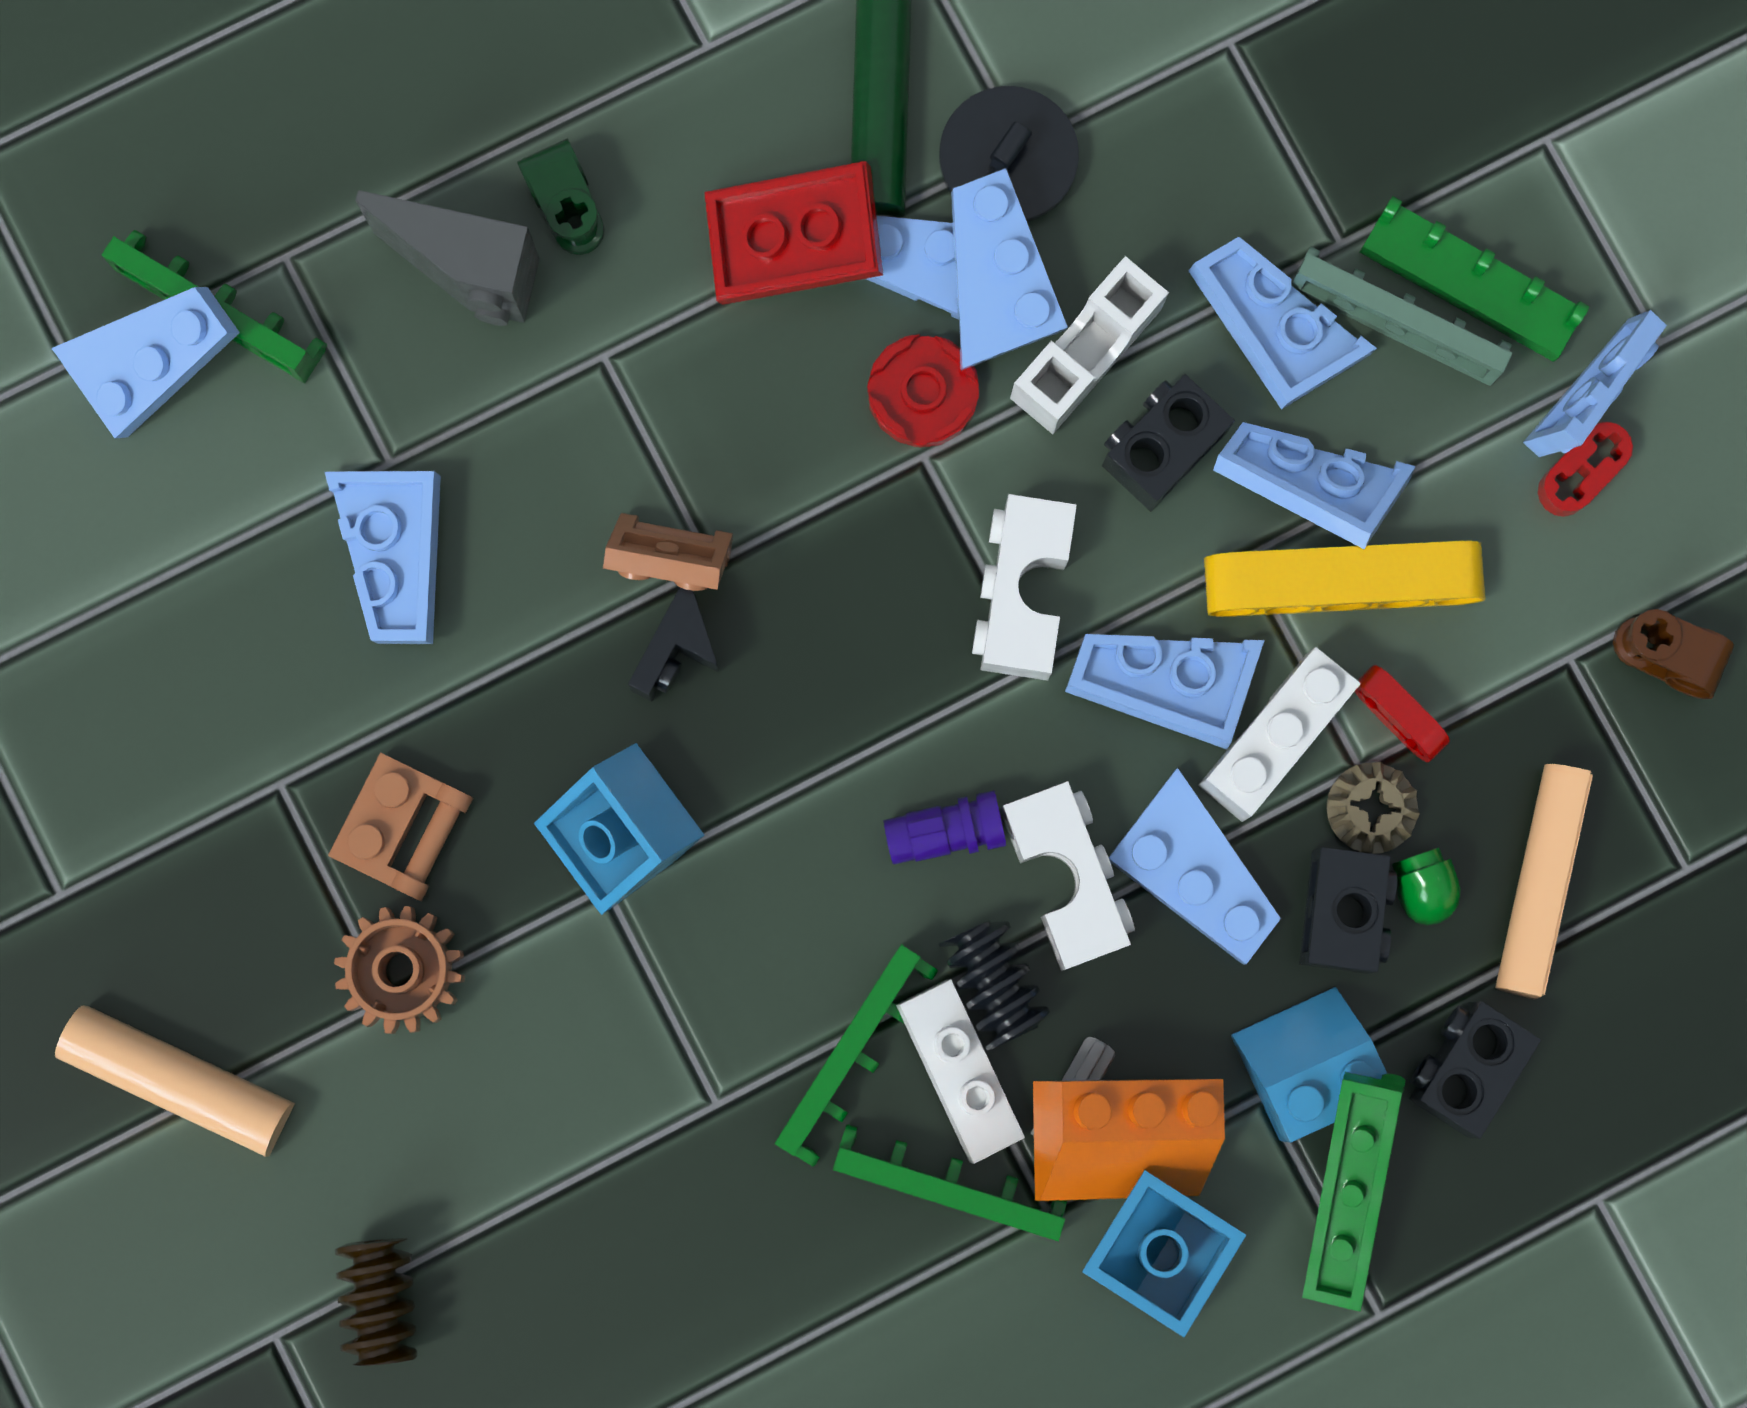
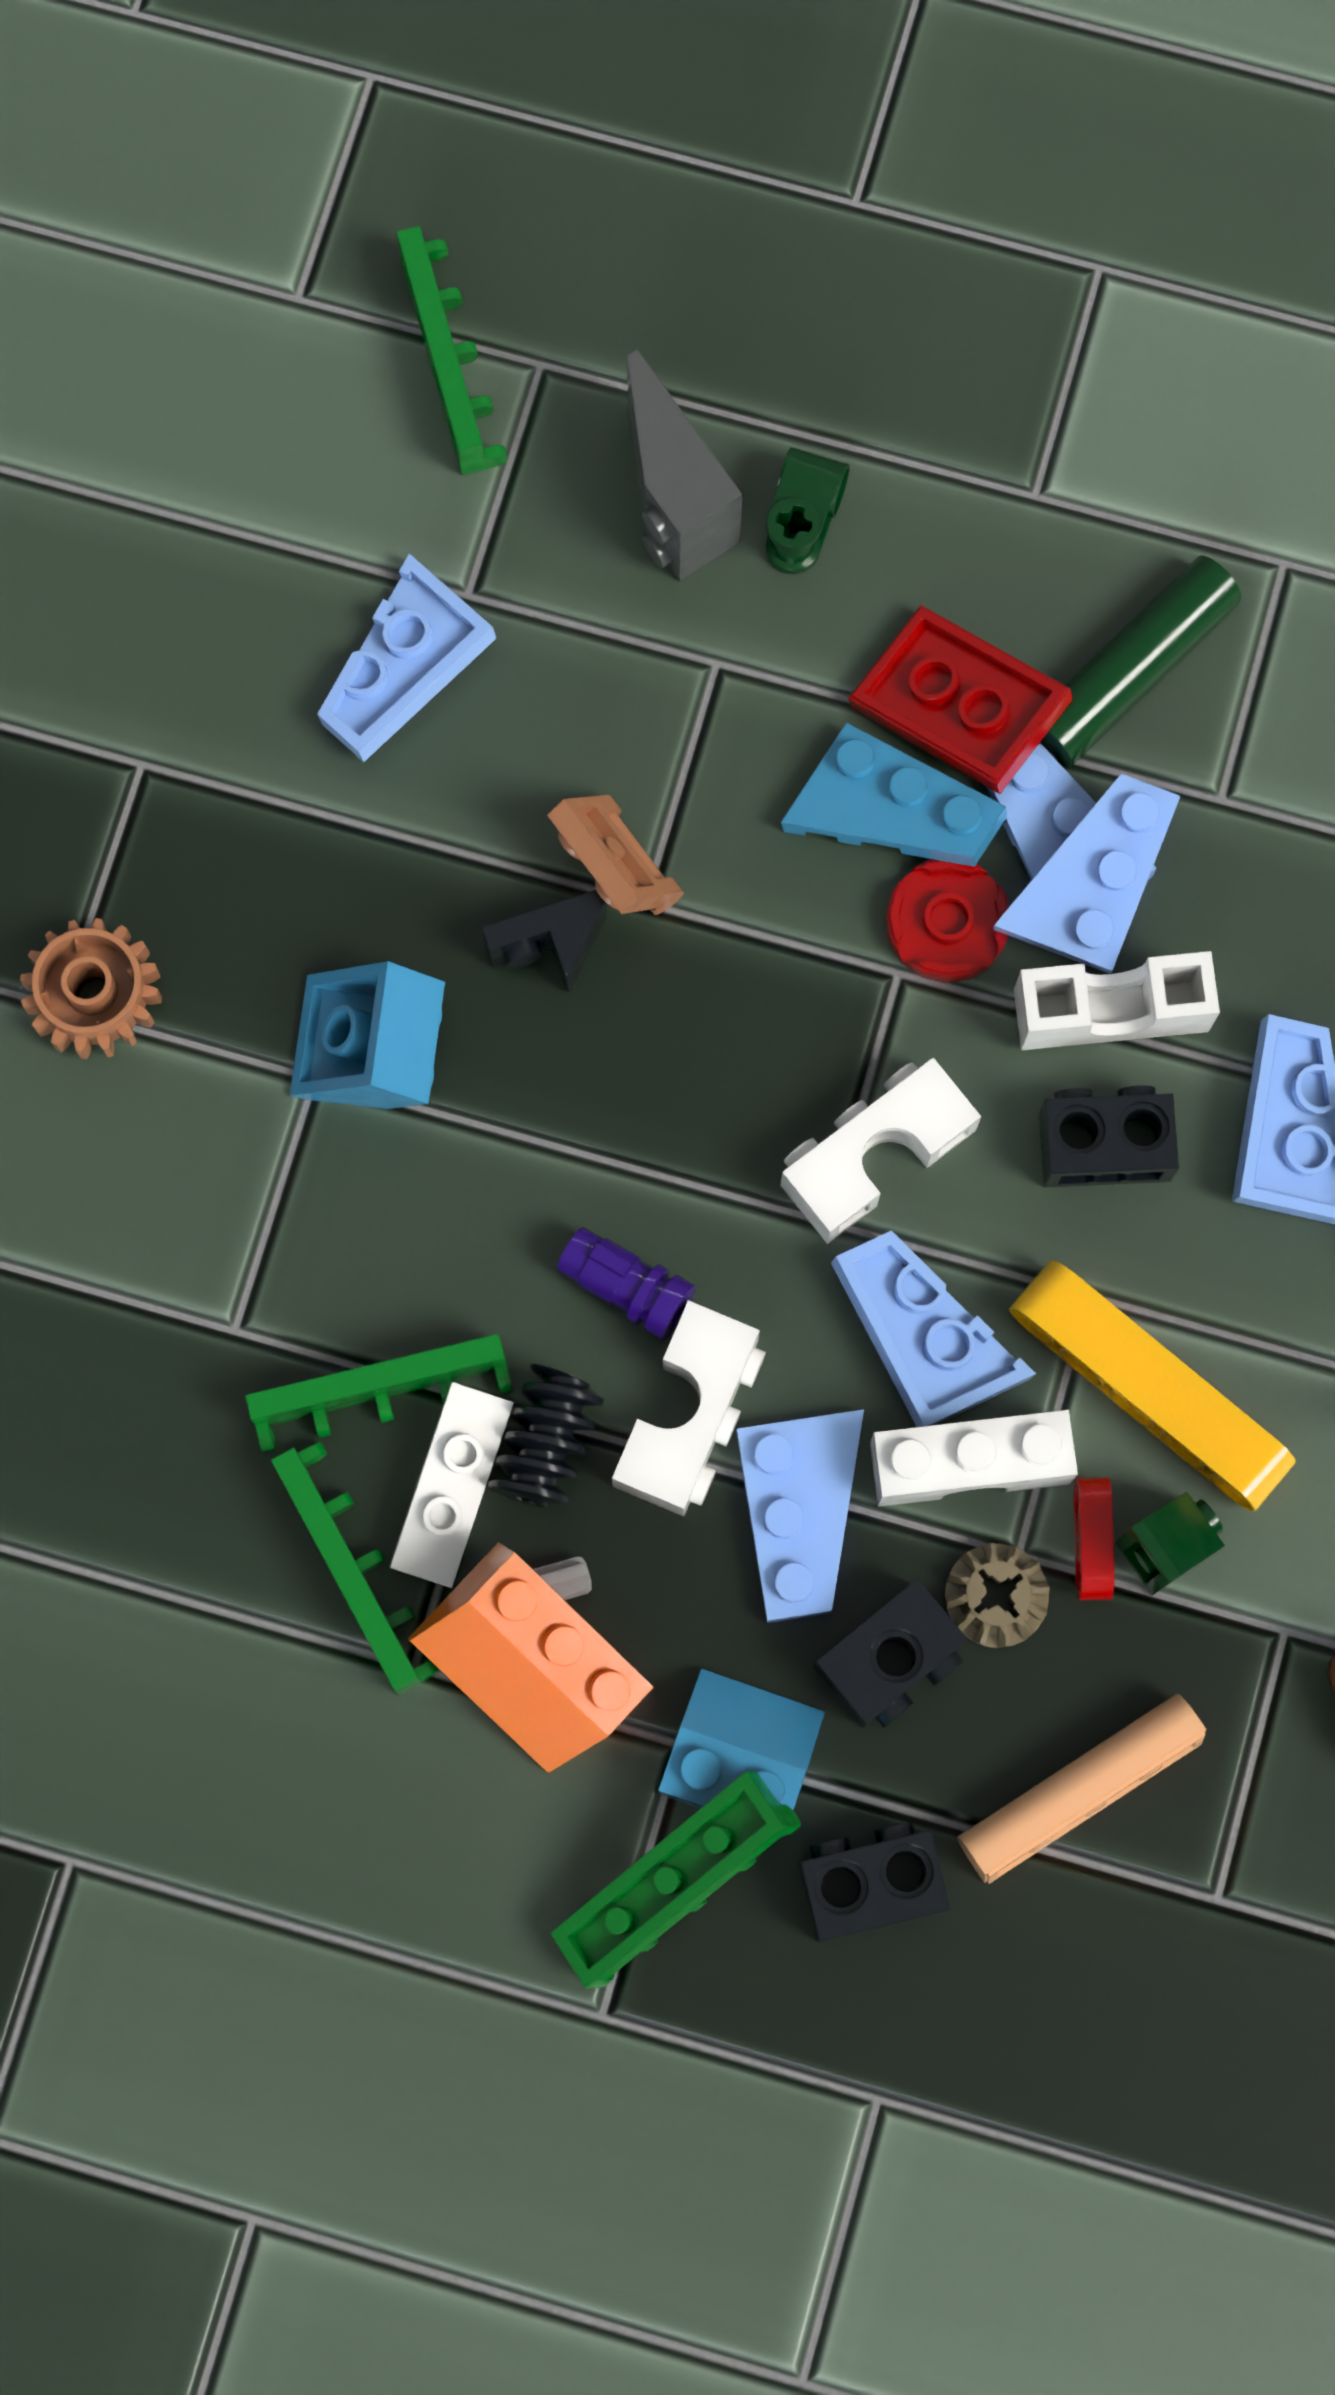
camera: 50 degrees right, 5 degrees down
light blue wing [52,287,240,438] -> none
nougat plate [328,753,473,901] -> none
black shield [939,86,1079,222] -> none
dark azure slope [1082,1170,1246,1337] -> none
light blue wing [1213,422,1416,549] -> none
green piece [1392,847,1461,925] -> none
none -> dark azure wing [781,723,1007,867]
none -> dark green slope [1115,1492,1225,1596]

